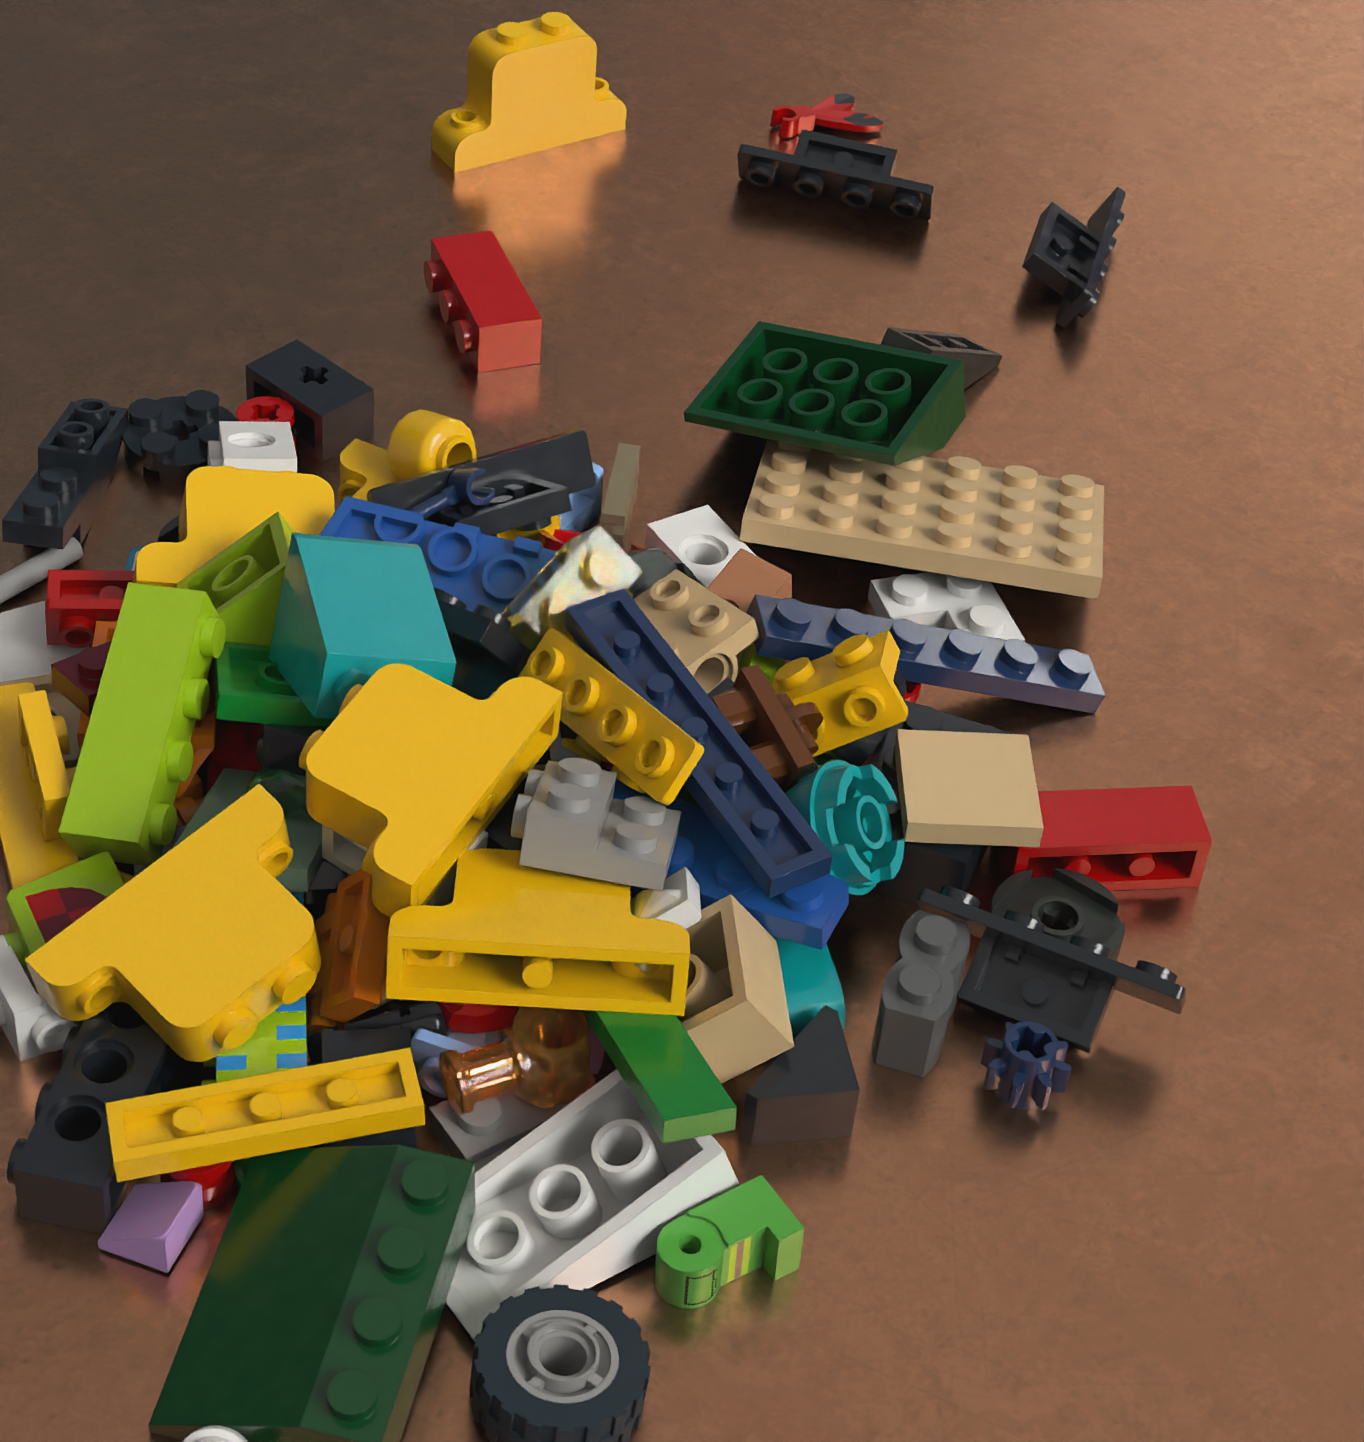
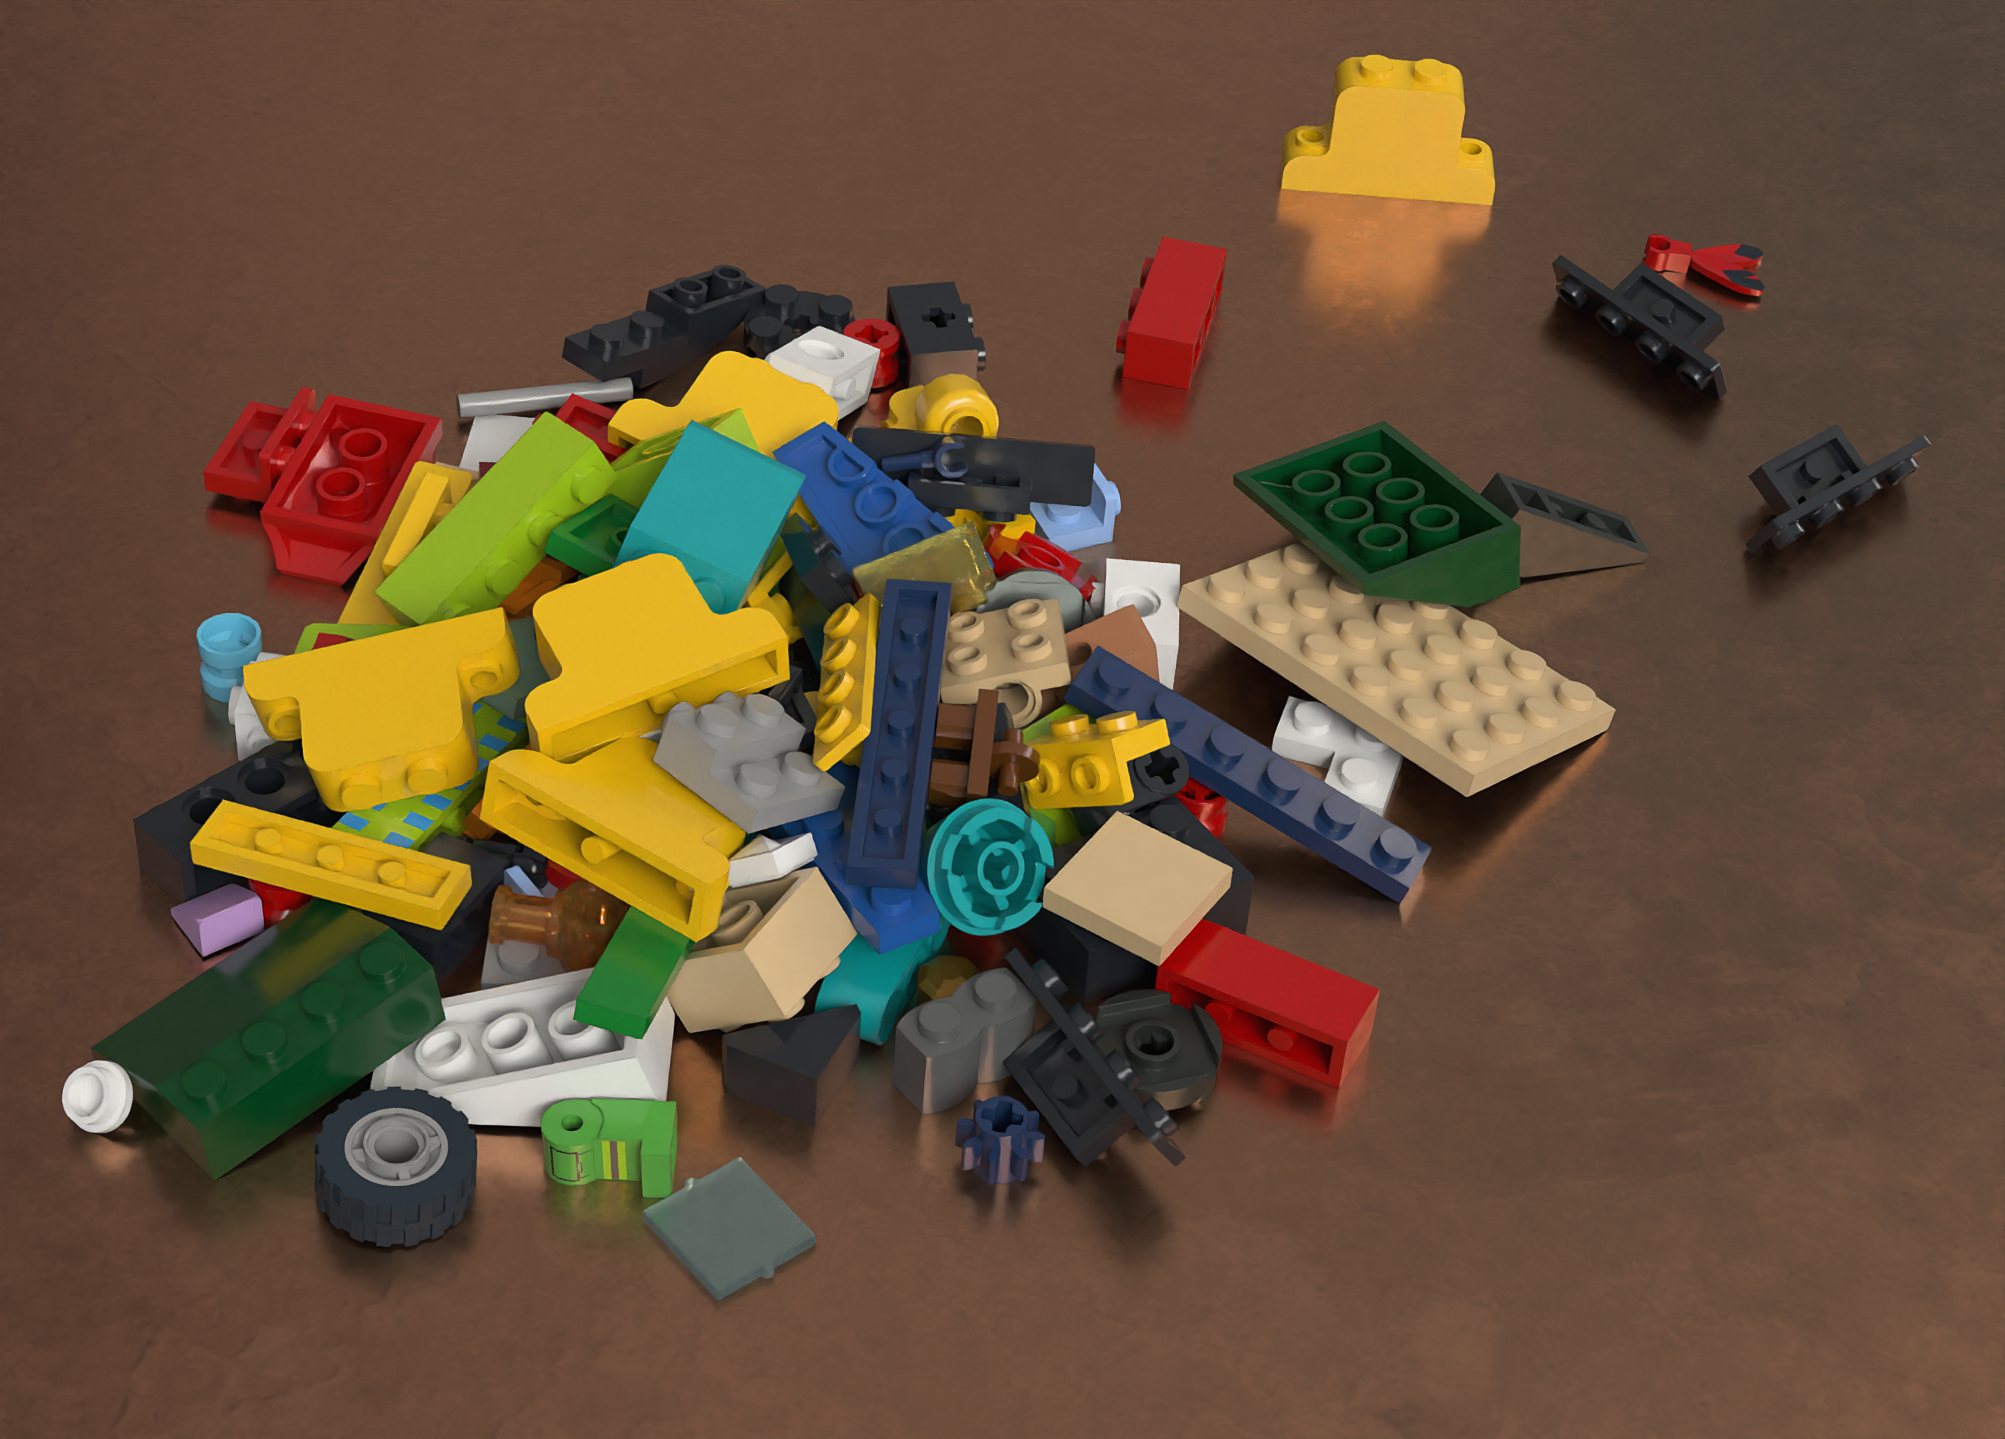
camera: 35 degrees right, 0 degrees up
dark tan tile [600,443,641,553] -> none
none -> clear light blue piece [643,1157,816,1301]
none -> pearl gold tile [916,955,982,1006]

